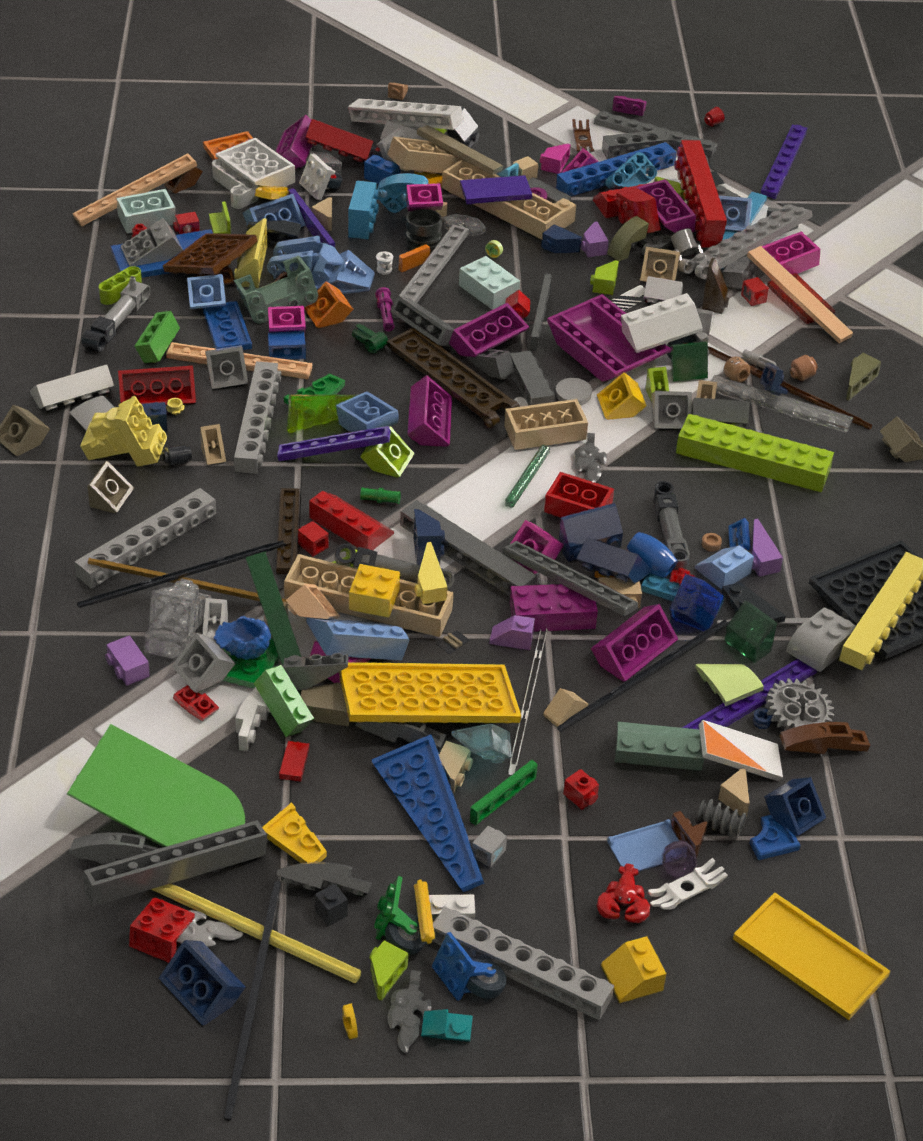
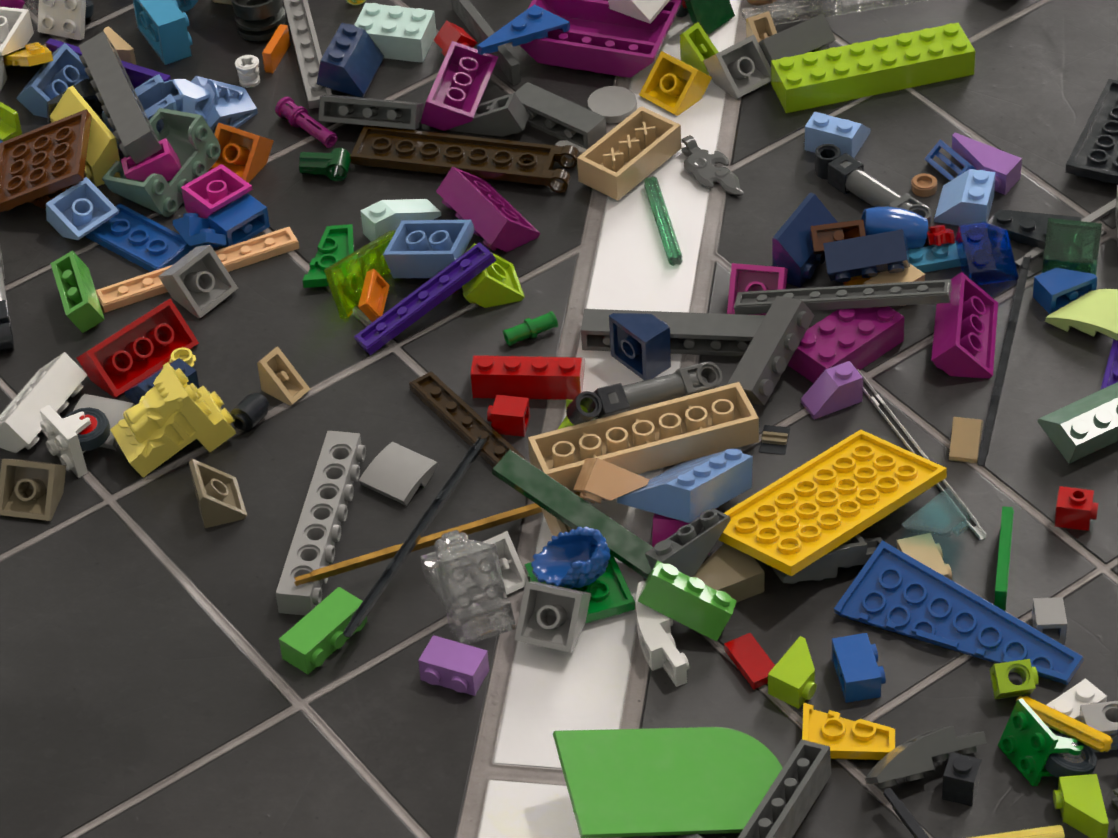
camera: 30 degrees left, 0 degrees up
red slope [173,685,219,721] -> none
light grey brick [234,361,281,474] -> none
yellow brick [349,564,400,618] -> none
light yellow slope [415,542,447,605] -> none
red brick [544,472,614,517] -> none
none -> white plate [40,405,110,478]
none -> dark grey brick [79,31,162,164]
none -> dark pink slope [121,138,182,181]
none -> blue slope [173,213,226,248]
none -> bright green brick [279,587,367,674]
none -> dark blue slope [317,23,384,98]
none -> orange tile [358,269,390,323]
none -> light grey slope [358,442,439,506]
none -> light aqua slope [360,199,441,247]
none -> blue wing [477,4,570,55]
none -> dark grey brick [727,296,815,406]
none -> lime slope [768,636,817,709]
none -> light blue slope [805,112,870,158]
none -> reddish brown slope [810,220,866,254]
none -> blue brick [831,633,886,703]
none -> lime brick [989,659,1038,699]
none -> blue slope [1033,268,1097,314]

